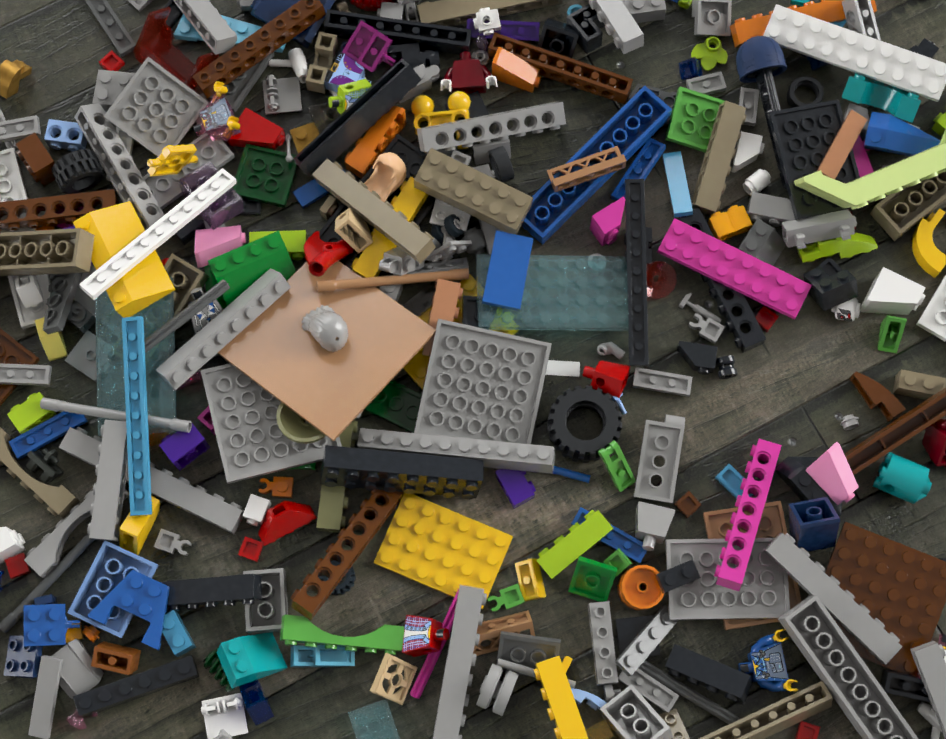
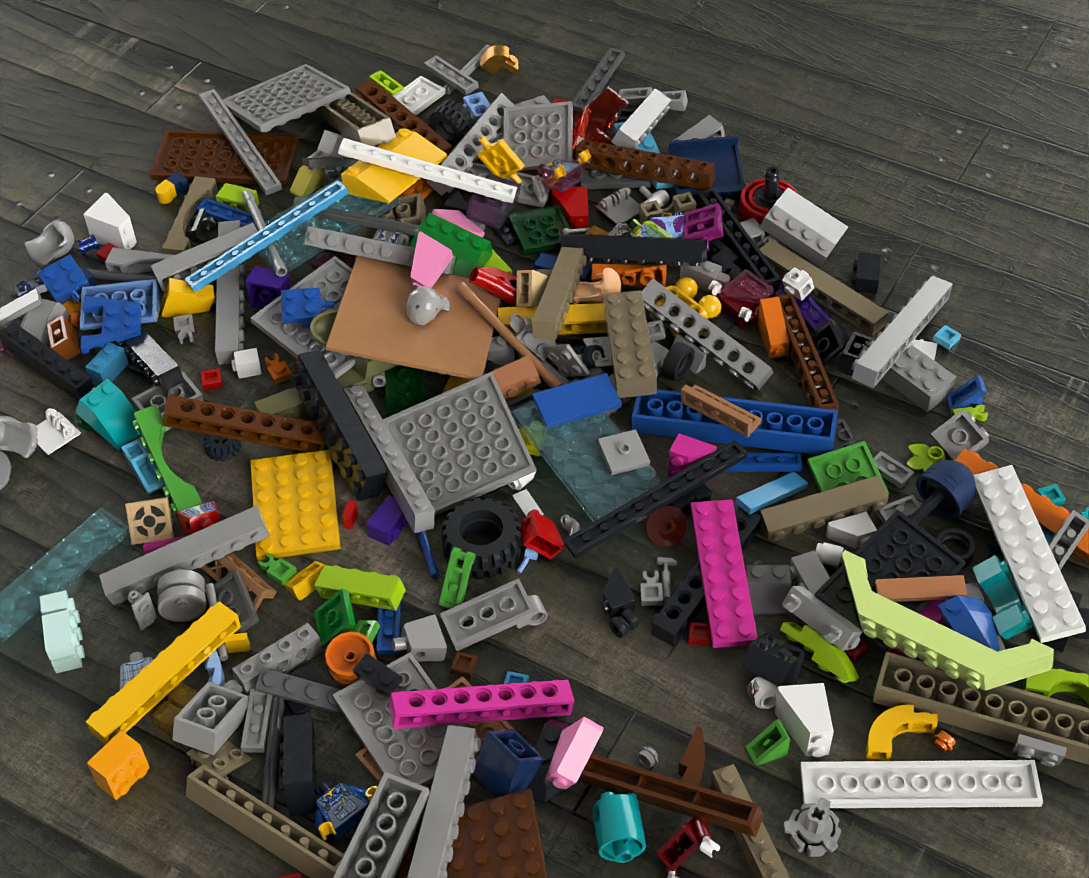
camera: 60 degrees right, 25 degrees down
reddish brown brick [16,132,55,186] -> none
clear blue slope [239,679,274,726] -> none
red slope [258,500,317,546] -> none
light grey plate [632,367,693,397] -> none
clear blue slope [678,57,703,80] -> none
light orange brick [707,205,753,241] -> none
none -> light grey hinge [128,591,157,631]
none -> blue plate [281,287,334,328]
none -> red tile [342,500,359,529]
none -> bright pink slope [410,231,453,289]
none -> light grey axle [531,175,547,203]
none -> light grey plate [597,429,650,475]
none -> clear pink wing [721,269,774,304]

